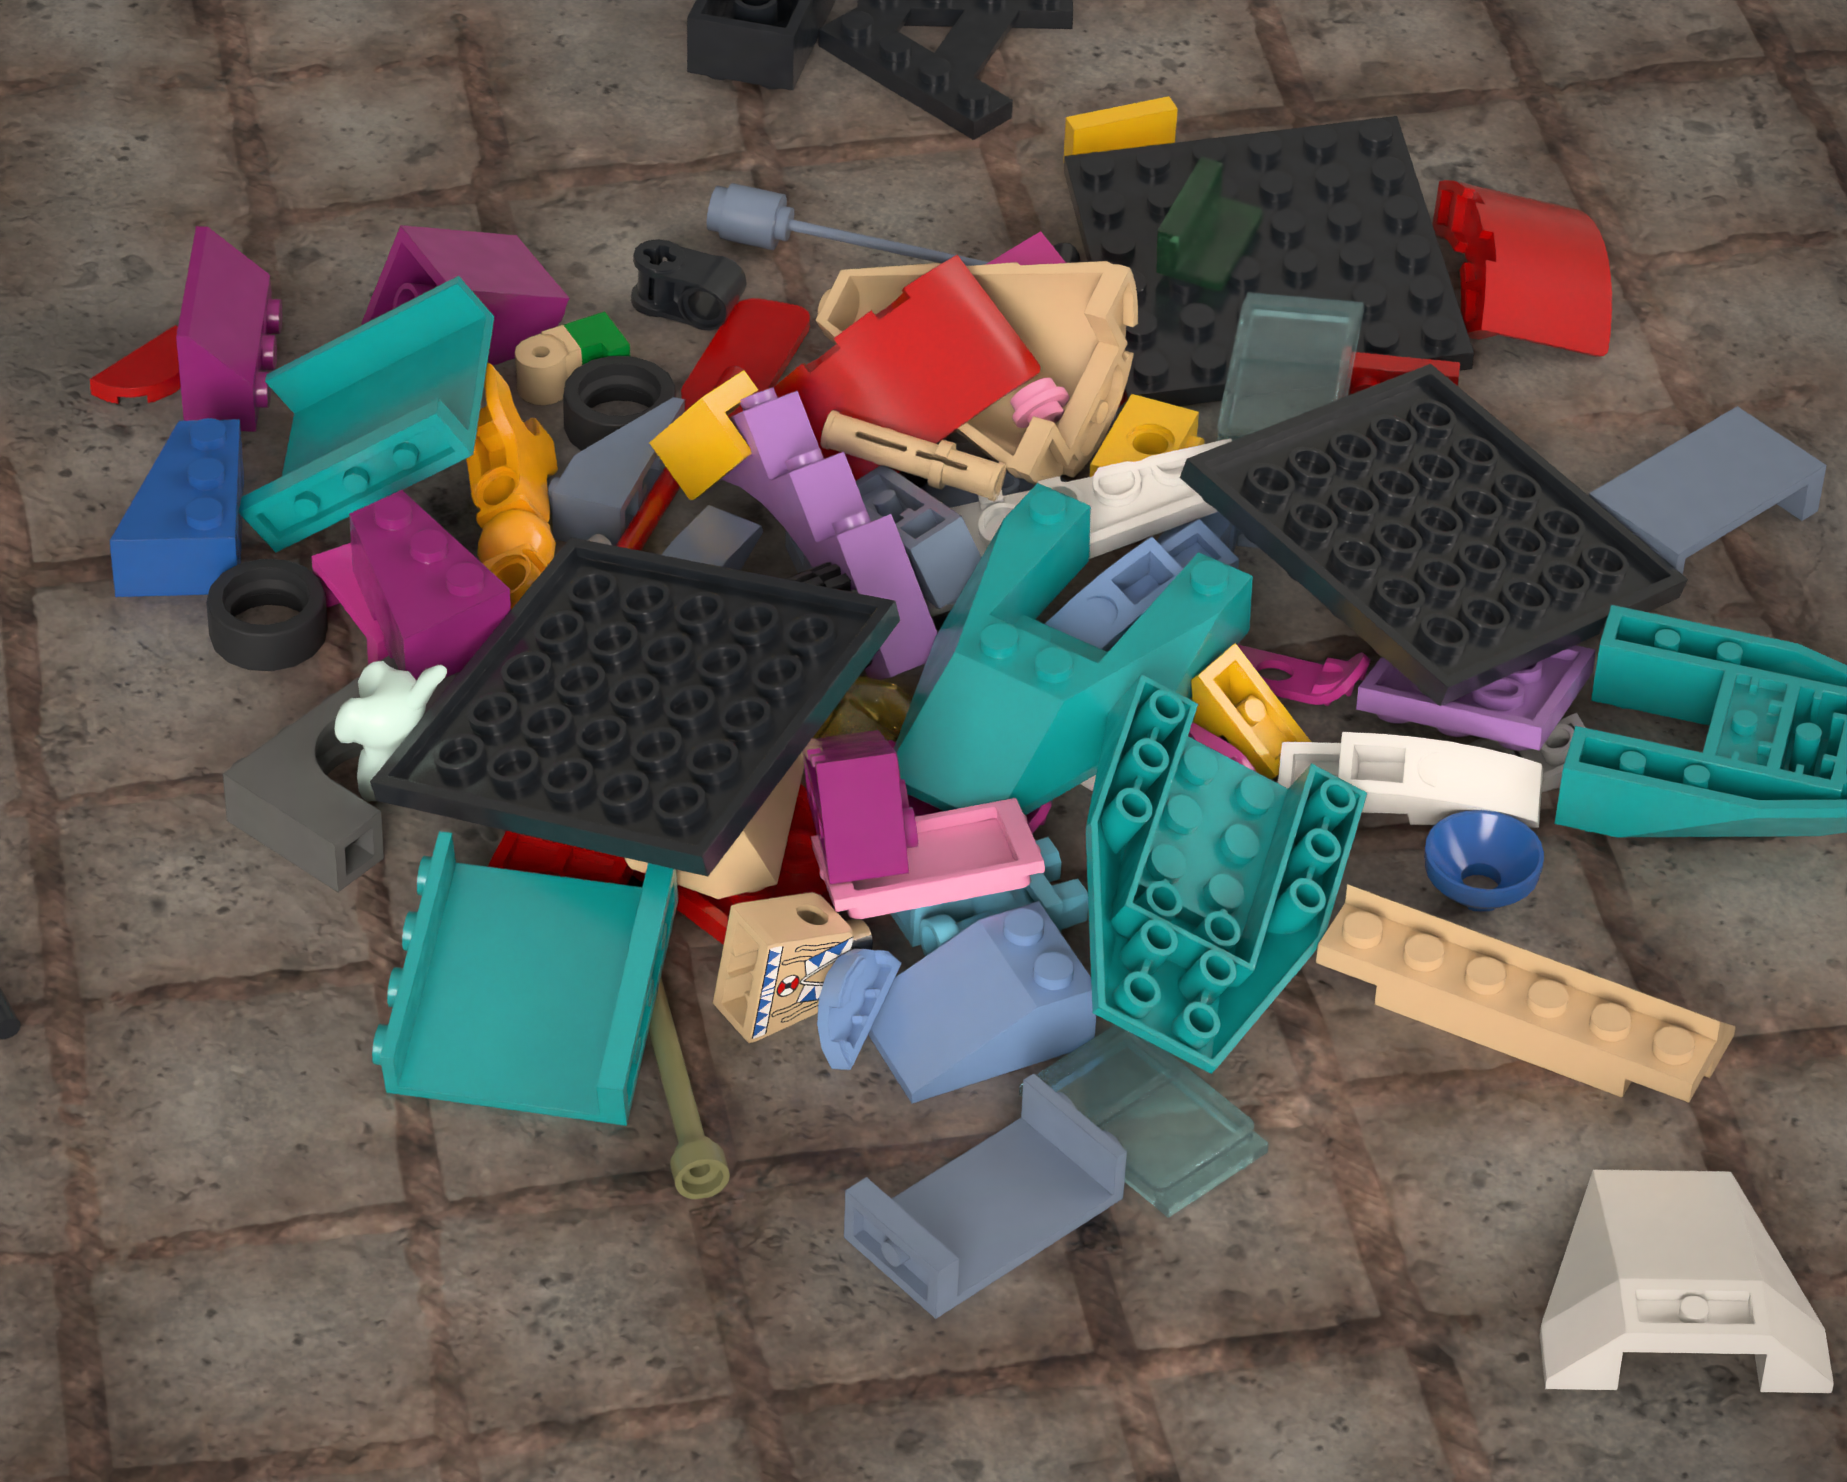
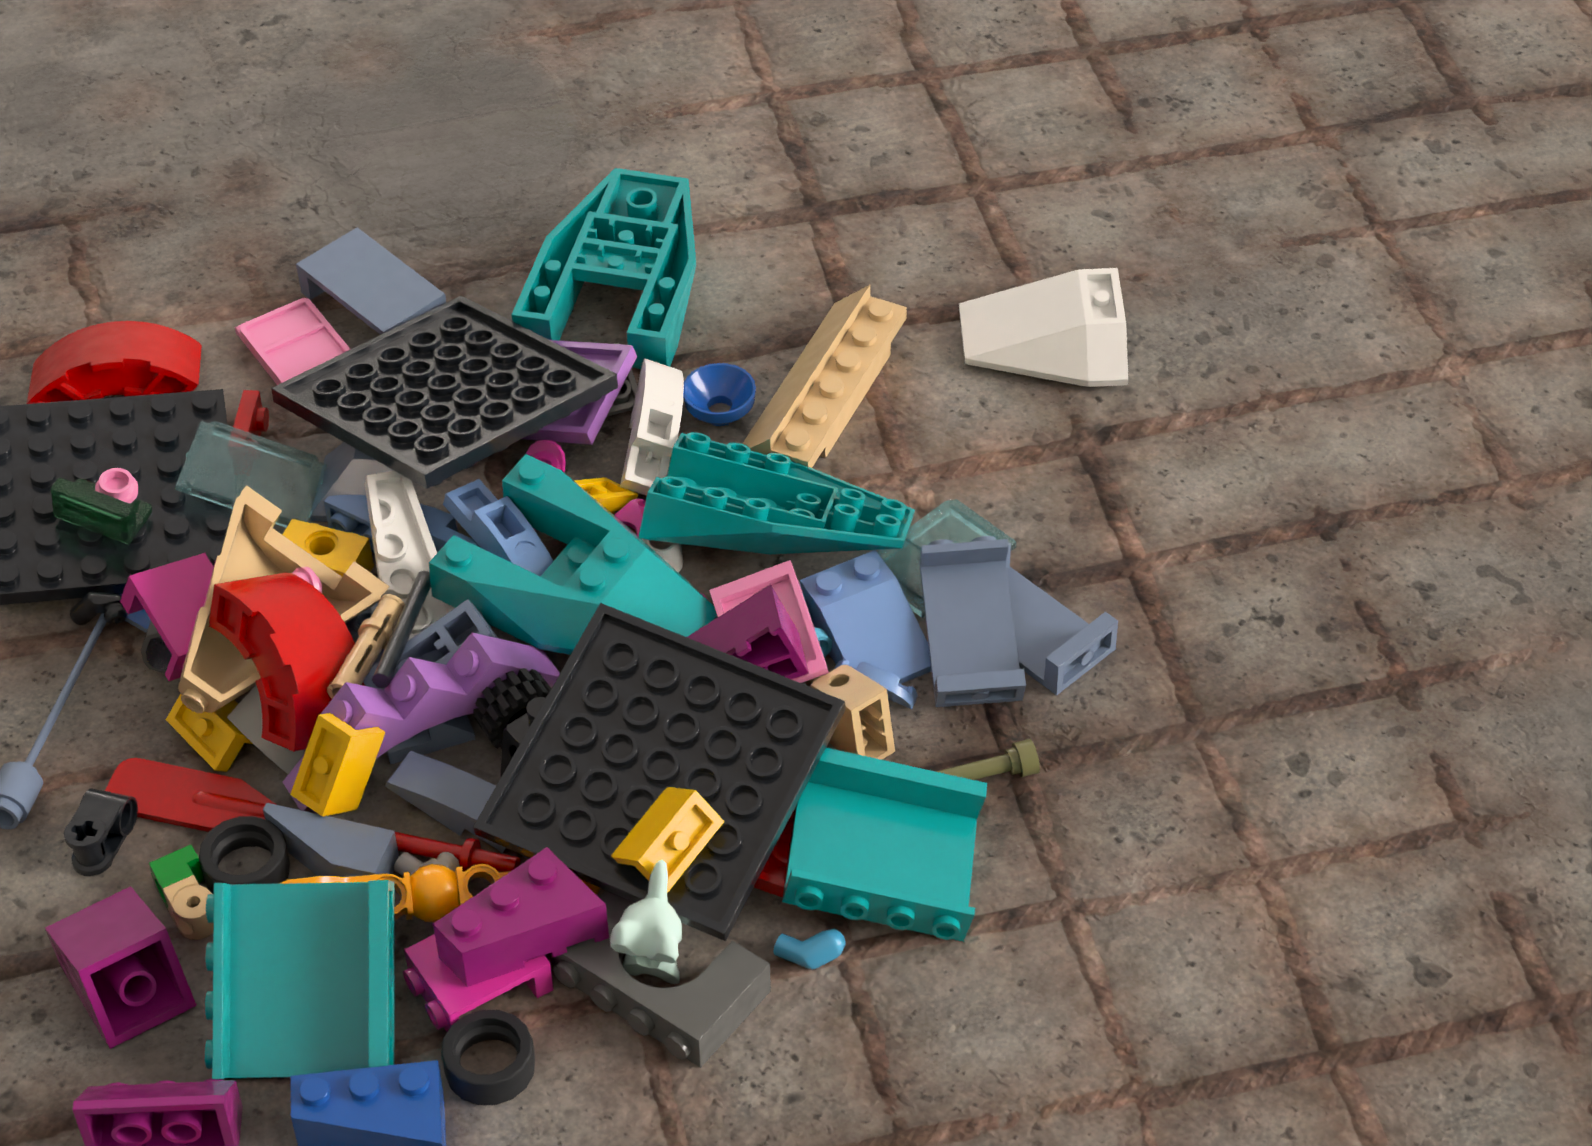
camera: 90 degrees left, 5 degrees up
none -> bright pink plate [95,468,138,507]
none -> bright pink piece [235,297,350,385]
none -> black bar [372,571,431,688]
none -> yellow panel [611,787,724,893]
none -> dark azure arm [773,929,845,969]
none -> sand blue panel [919,536,1026,707]

